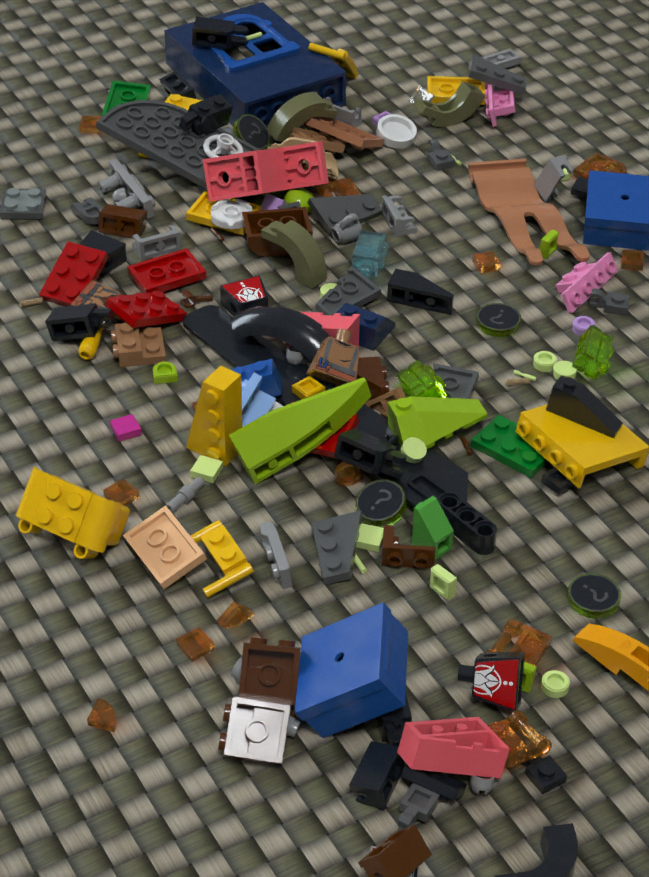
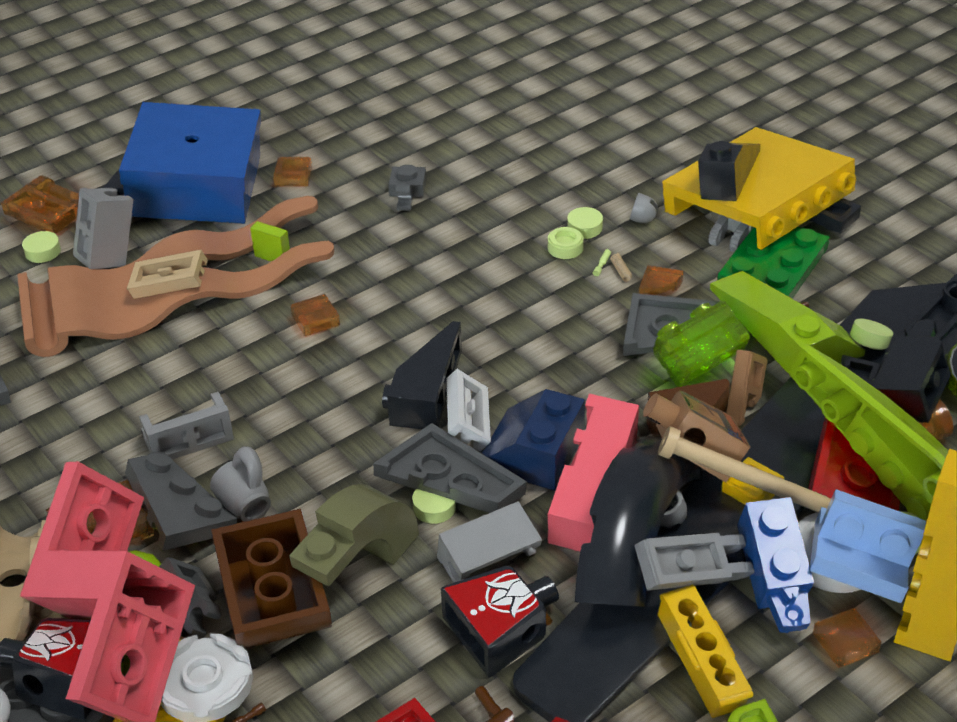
camera: 95 degrees left, 0 degrees up
clear light blue hinge [352,230,389,279] -> none
tile [476,303,521,337] -> none
bright pink bracket [555,252,618,313] -> none
lavender tile [572,316,596,336] -> none
clear neon green brick [572,325,614,380] -> none
none -> tan tile [127,250,208,299]
none -> light grey hinge [437,501,542,583]
none -> white tile [447,369,491,451]
none -> light grey hinge [634,533,754,591]
none -> clear orange tile [639,265,684,295]
none -> yellow piece [657,584,753,719]
none -> tan bar [658,426,831,512]

